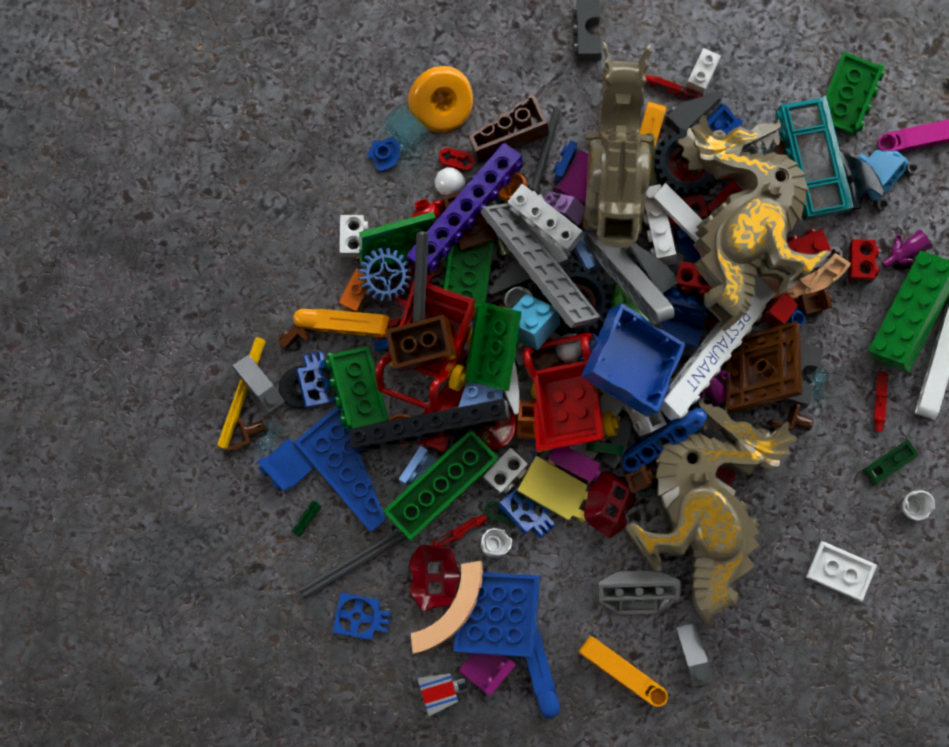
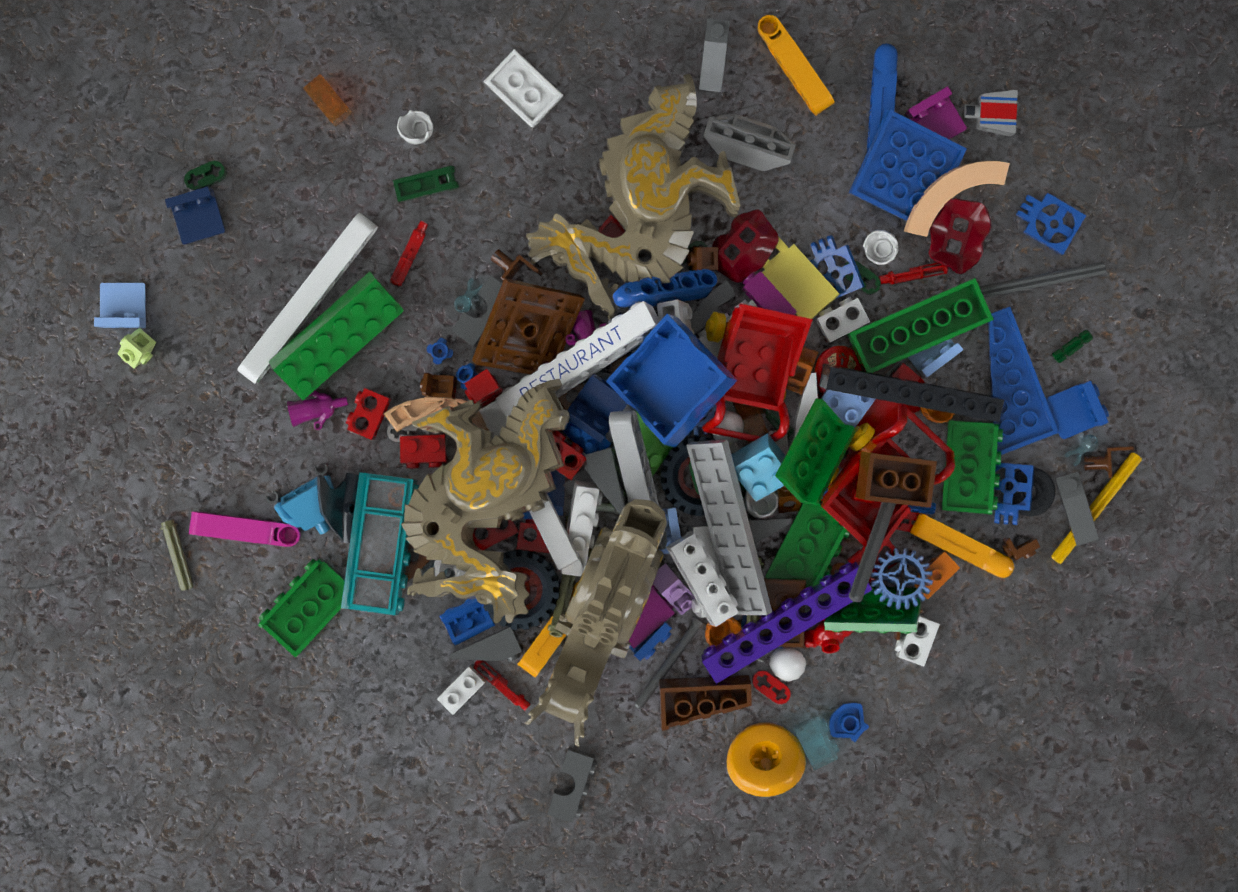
camera: 160 degrees left, 10 degrees up
dark green beam [586,442,624,456] -> none
none -> blue plate [427,338,453,364]

